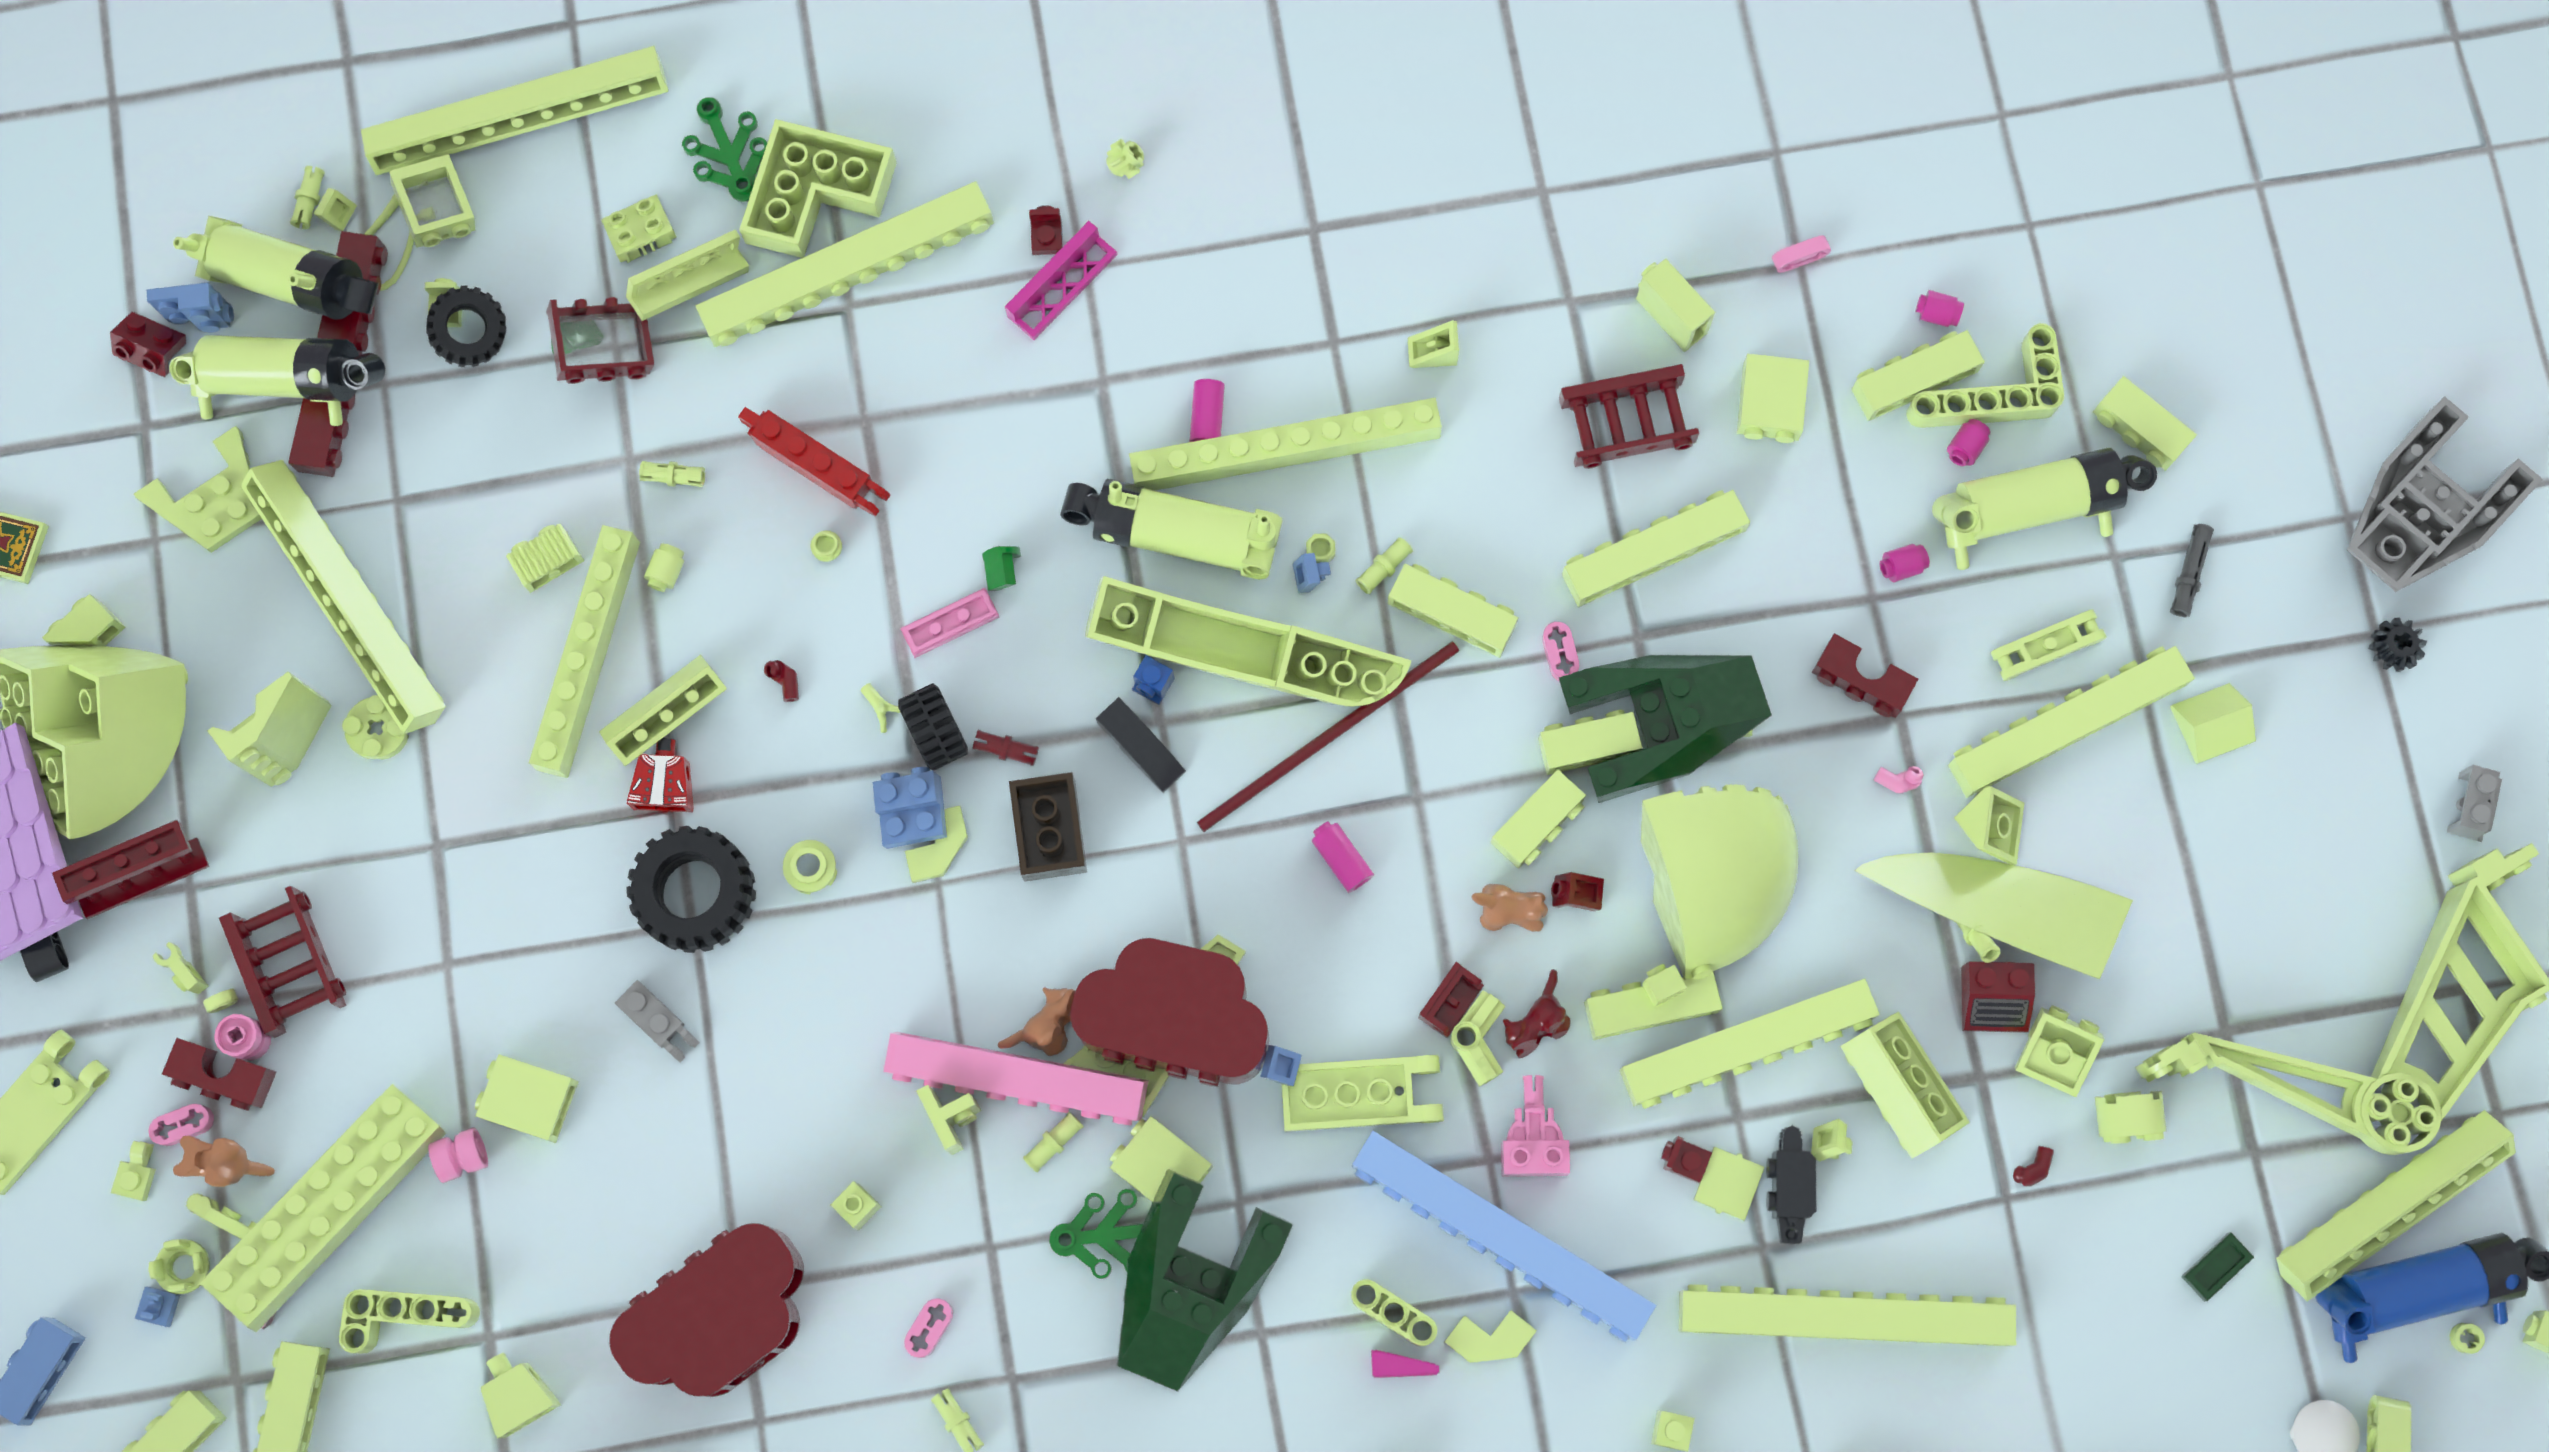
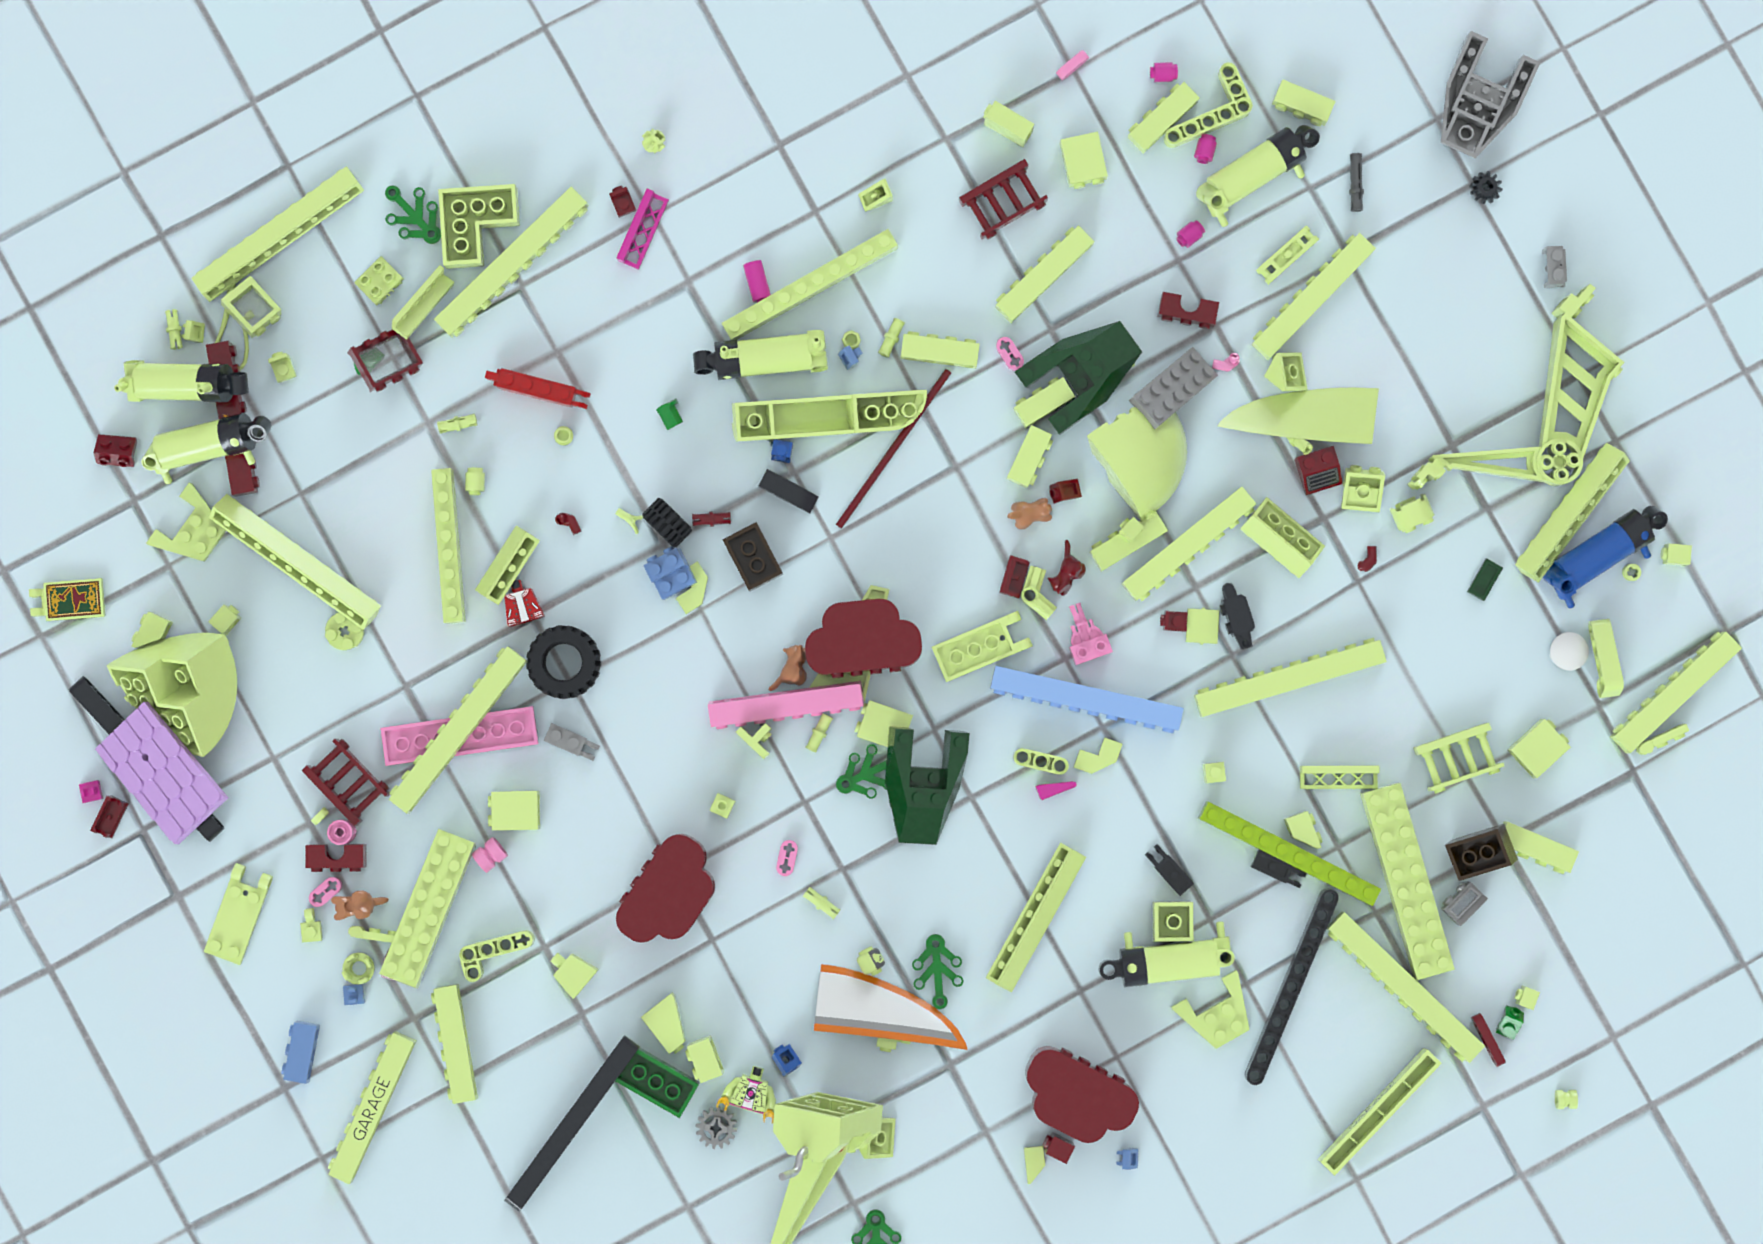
camera: 20 degrees left, 10 degrees up
dark red fence [52,820,210,919] -> none
medium blue plate [146,282,234,333] -> none
yellowish green plate [153,942,209,995] -> none
yellowish green piece [207,672,332,787] -> none
black tyre [426,285,507,368] -> none
yellowish green brick [506,524,584,593] -> none
yellowish green piece [783,840,837,895] -> none
bright pink tile [900,588,999,658] -> none
medium blue tile [1260,1045,1302,1086] -> none
dark pink brick [1312,821,1374,893] -> none
yellowish green tile [1811,1119,1853,1162] -> none
yellowish green slope [2170,683,2256,764] -> none
none -> yellowish green brick [208,605,241,635]
none -> bright pink plate [380,706,539,766]
none -> yellowish green brick [388,646,527,814]
none -> light grey plate [1129,347,1218,429]

